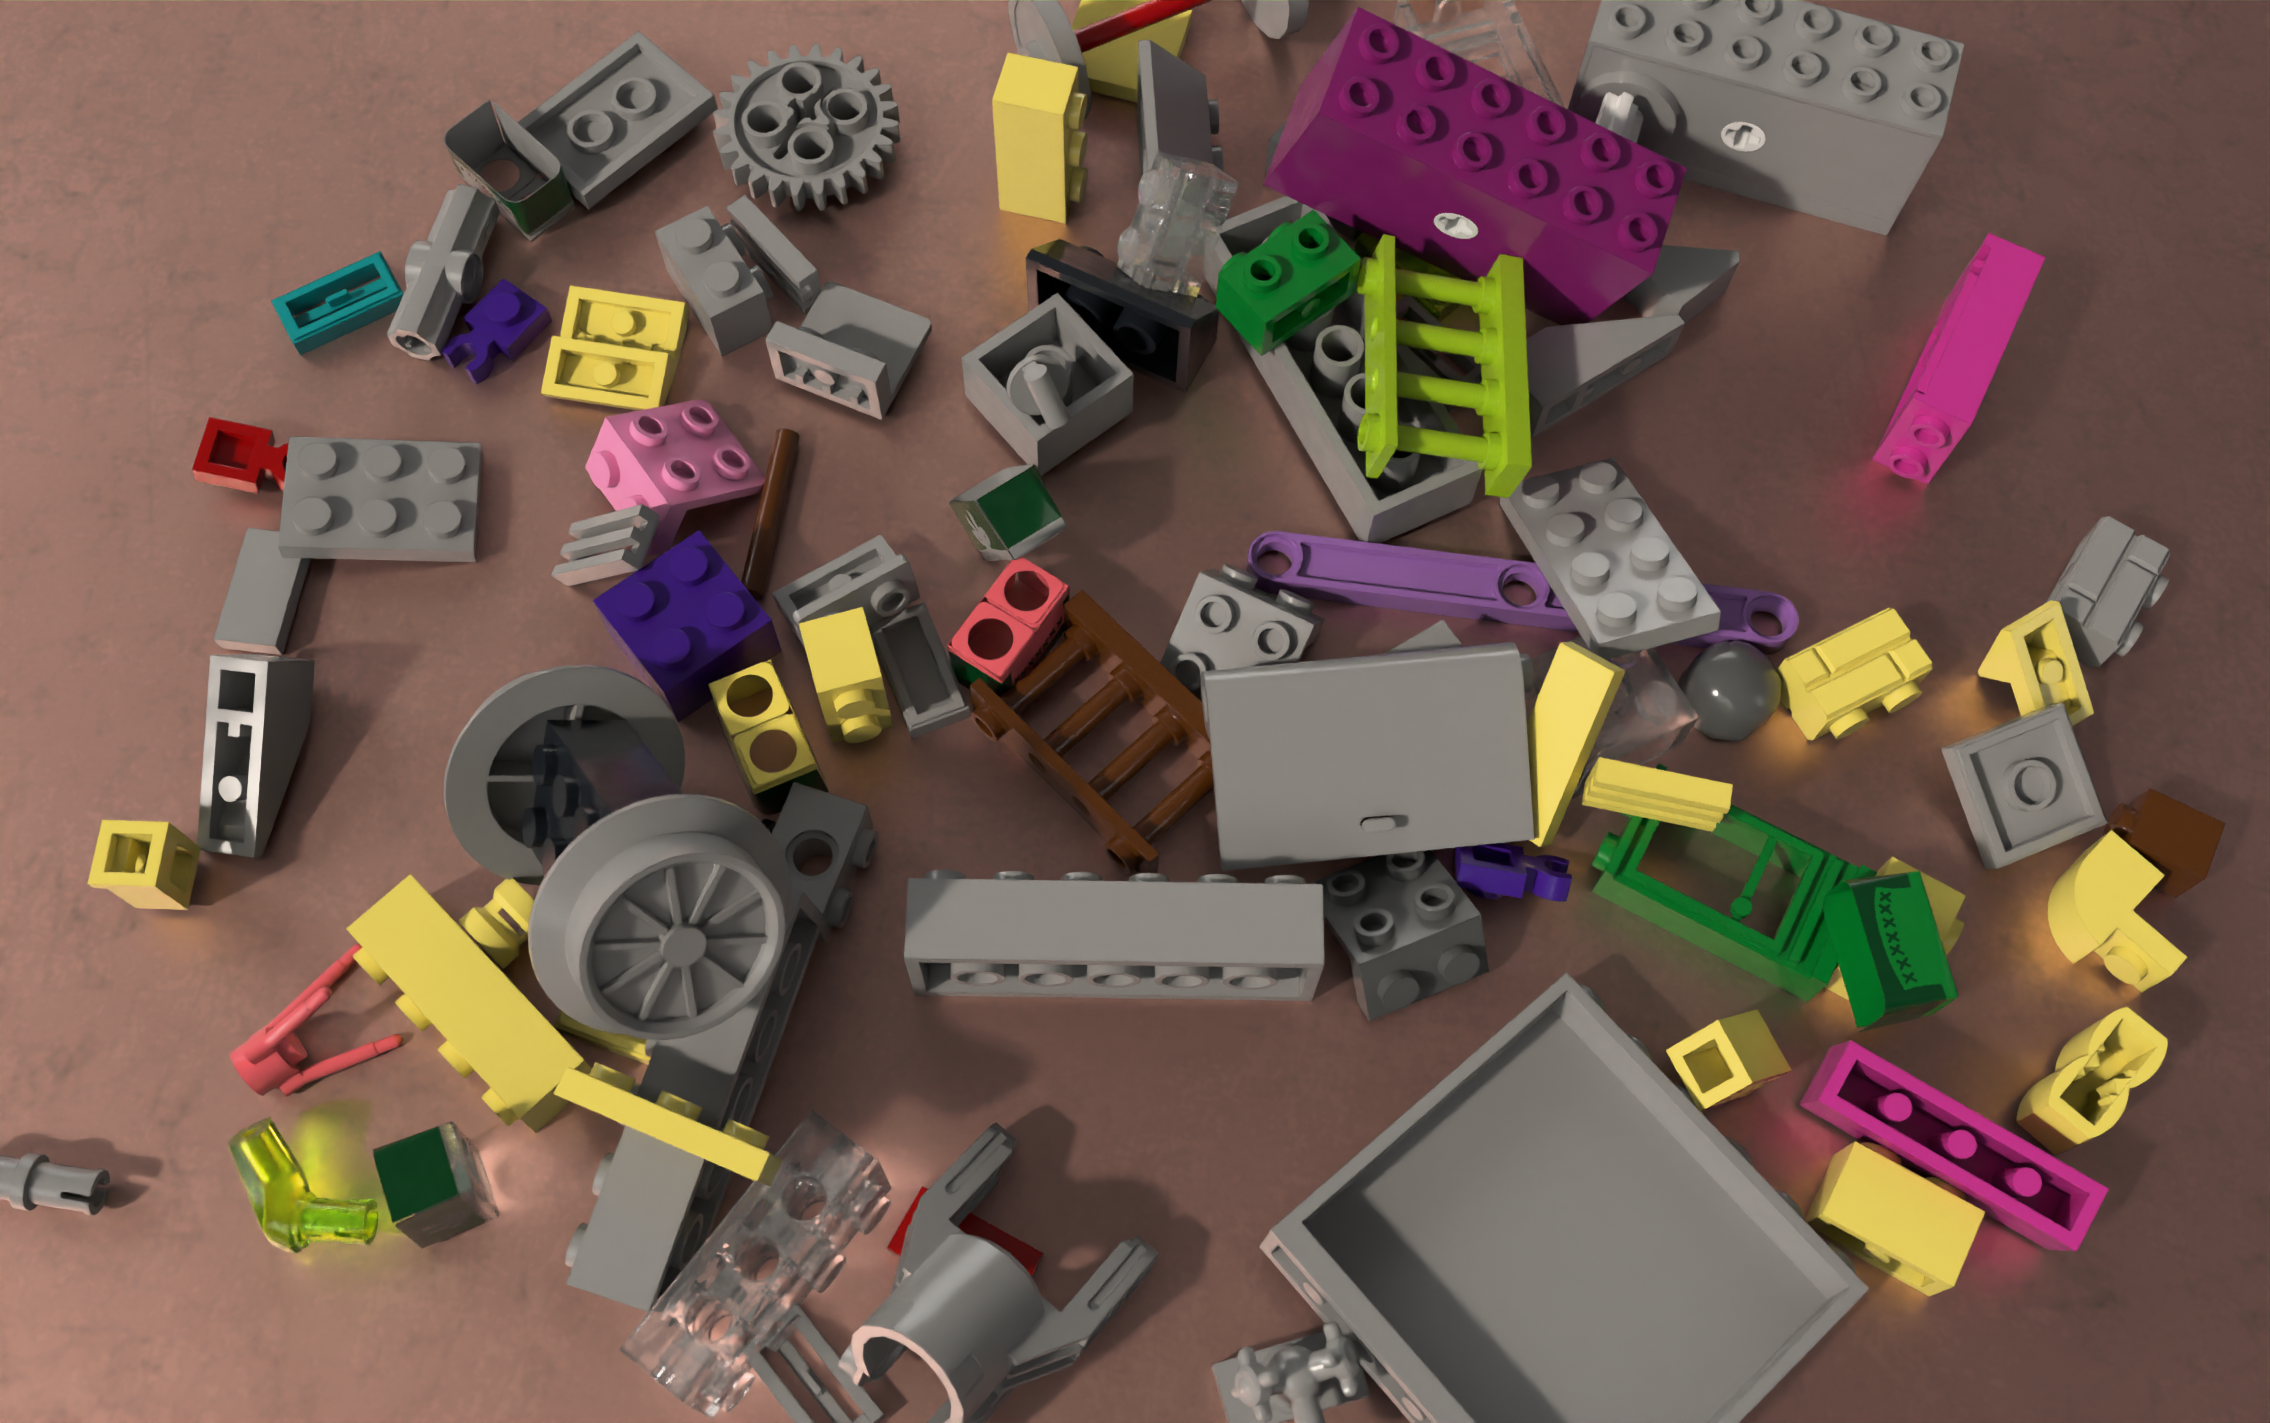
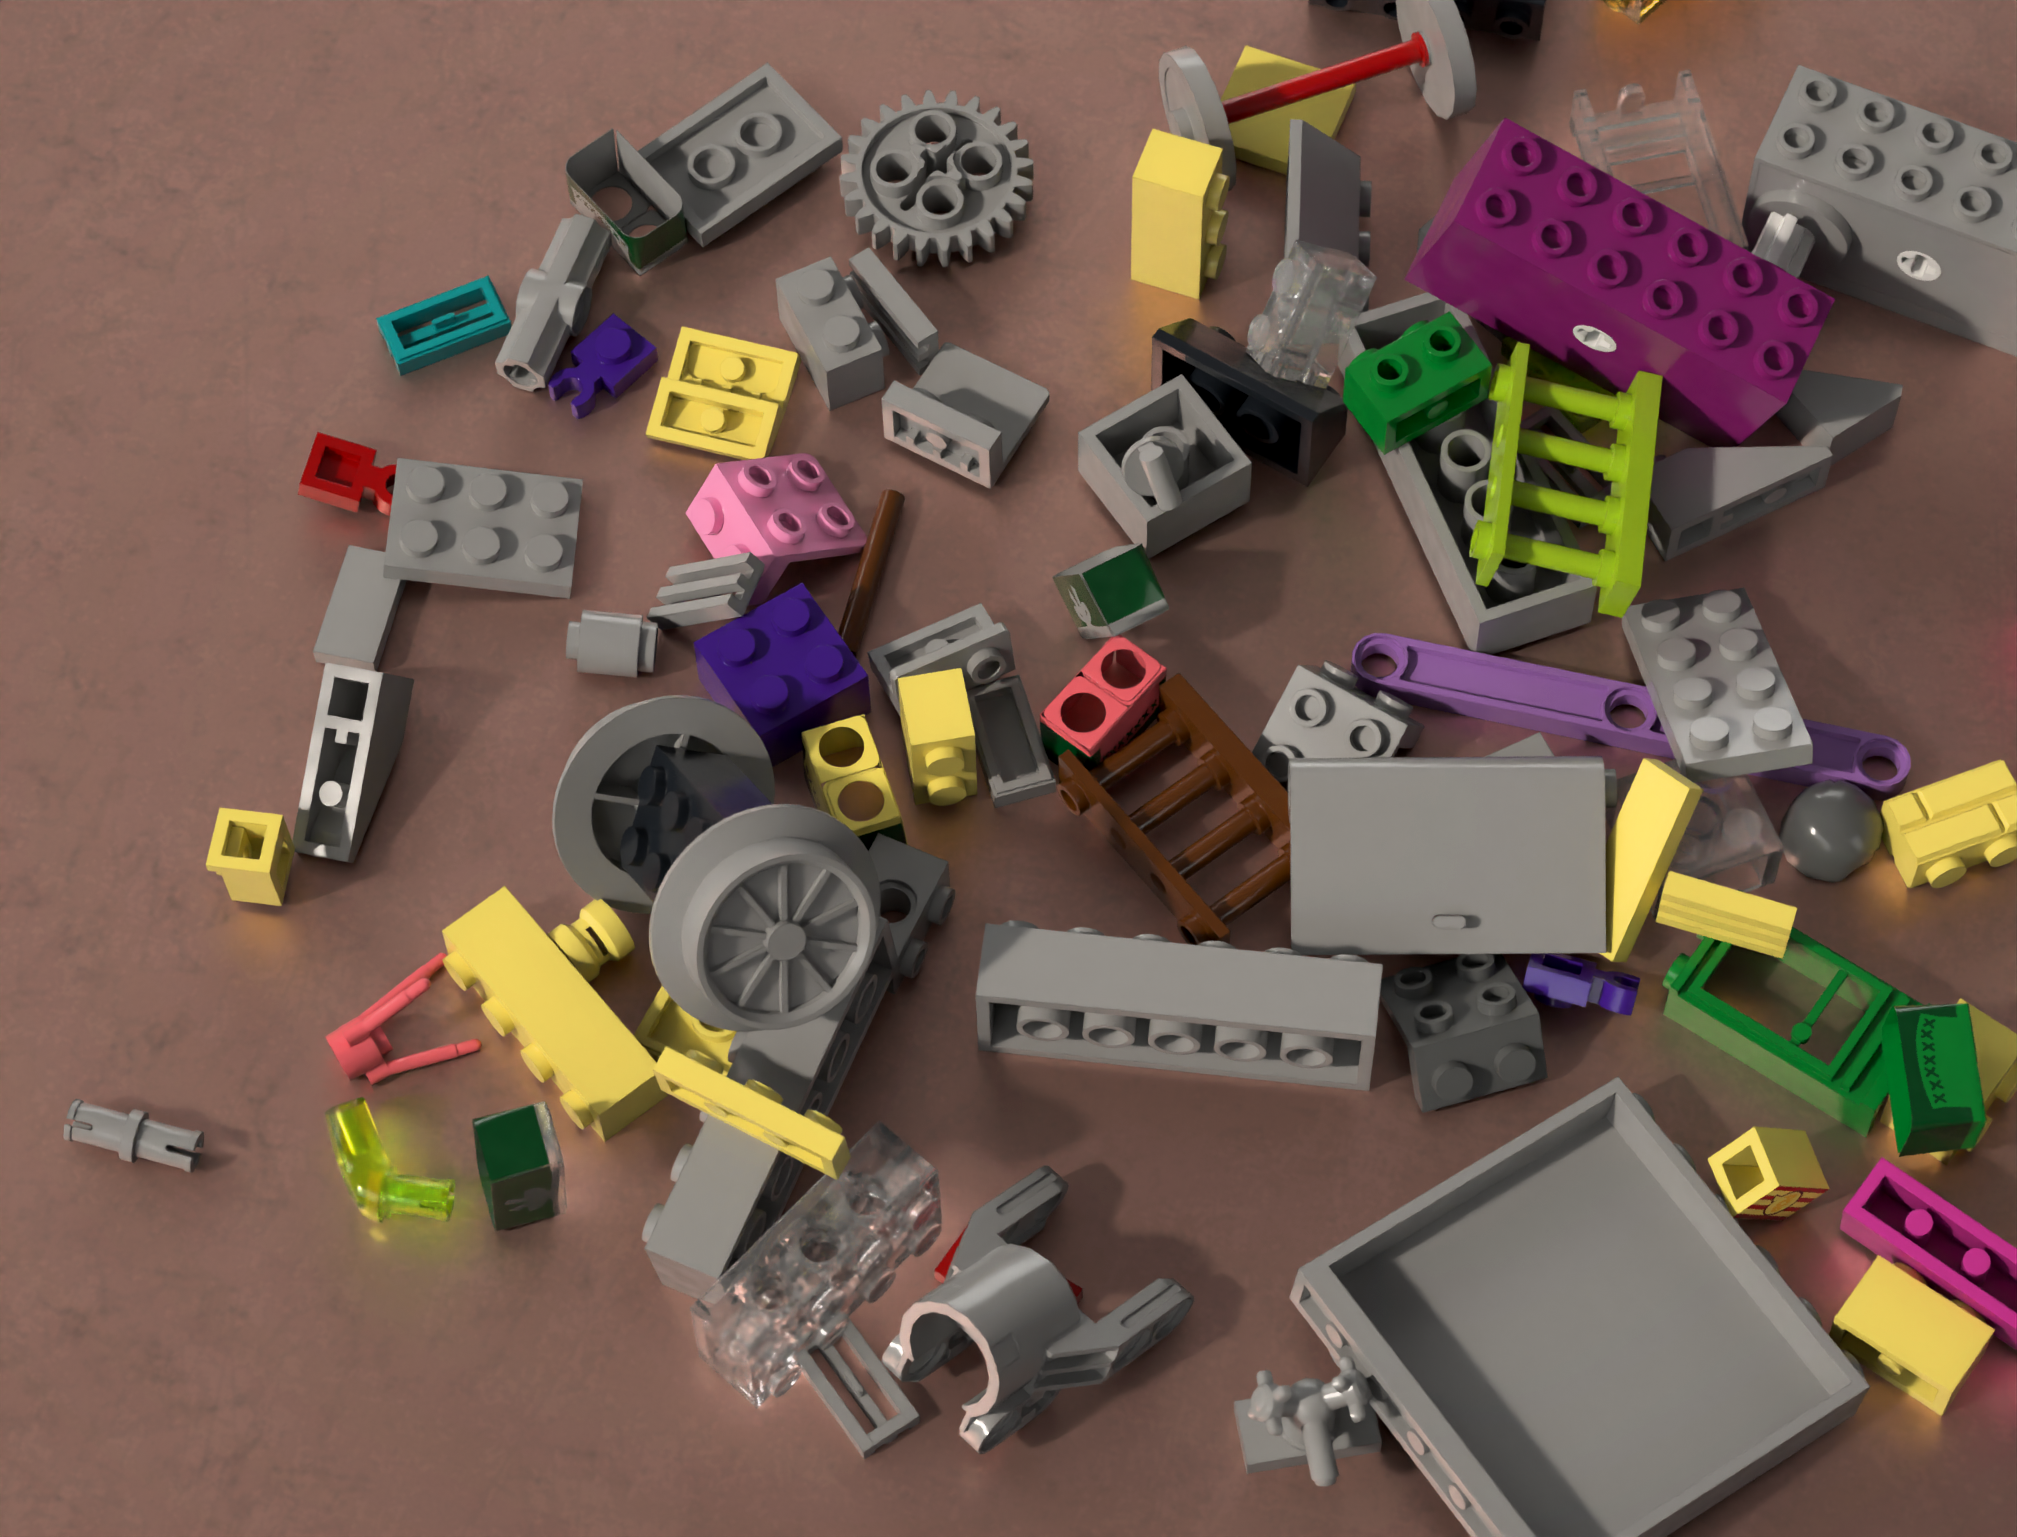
camera: 10 degrees right, 5 degrees down
none -> light grey brick [566,610,658,678]

